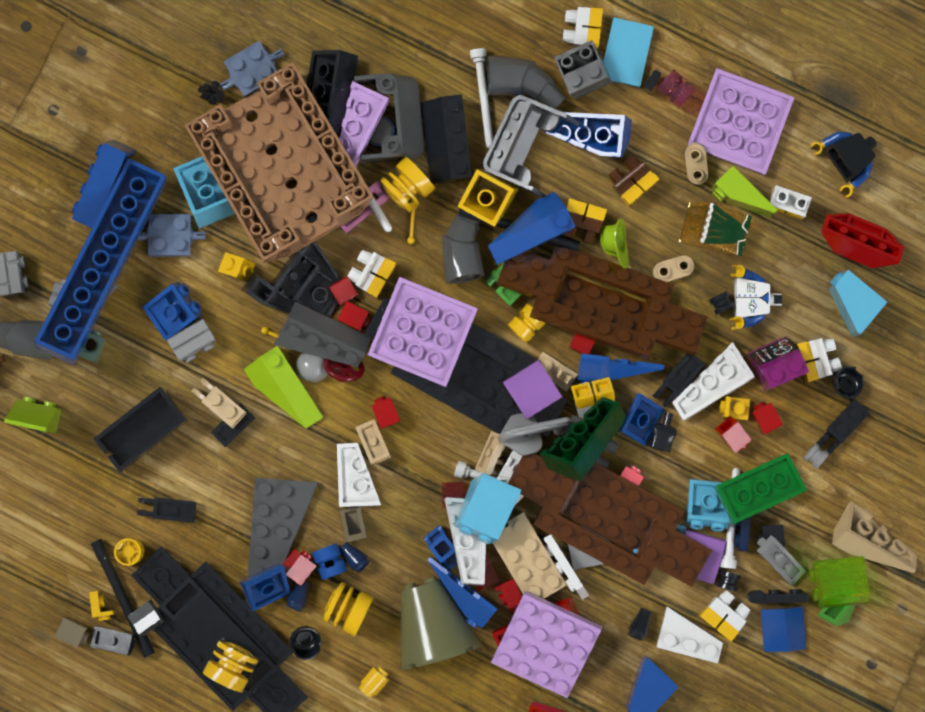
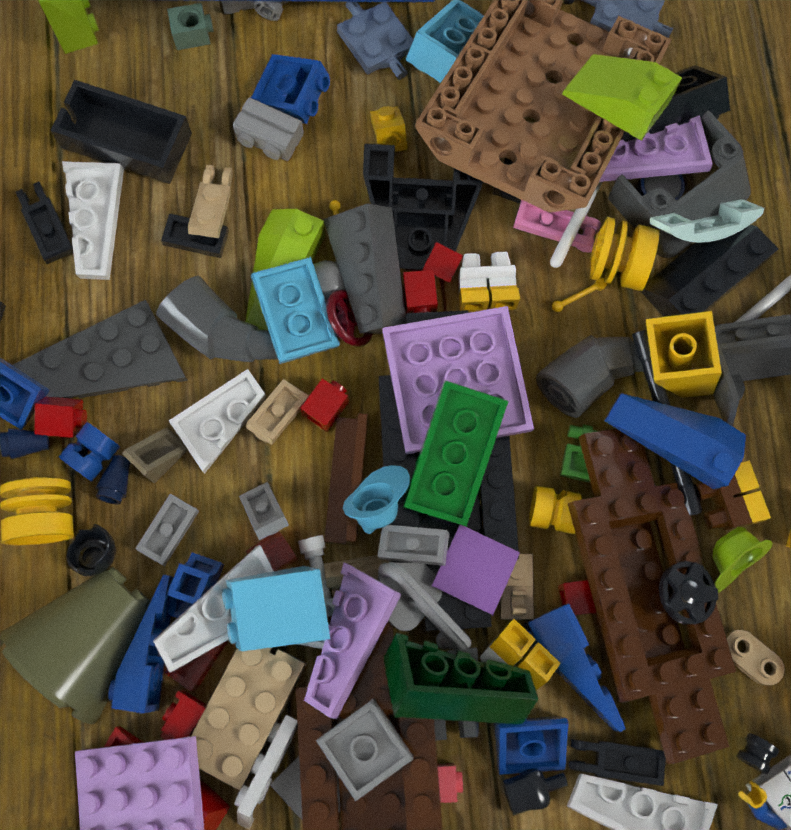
camera: 55 degrees right, 10 degrees down
none -> white wing [62,161,124,280]
none -> black hair [66,524,117,576]
none -> light grey plate [135,494,199,566]
none -> dark grey piece [156,276,278,363]
none -> light grey plate [239,482,289,540]
none -> medium azure tile [251,257,340,364]
none -> lavender wing [304,562,402,719]
none -> light grey plate [316,699,414,801]
none -> reddish brown fence [324,413,368,546]
none -> medium azure piece [343,465,410,534]
none -> light grey plate [378,525,450,566]
none -> green plate [403,380,508,527]
none -> lime slope [562,54,682,141]
none -> light aqua slope [649,199,764,243]
none -> black wheel [659,561,718,625]

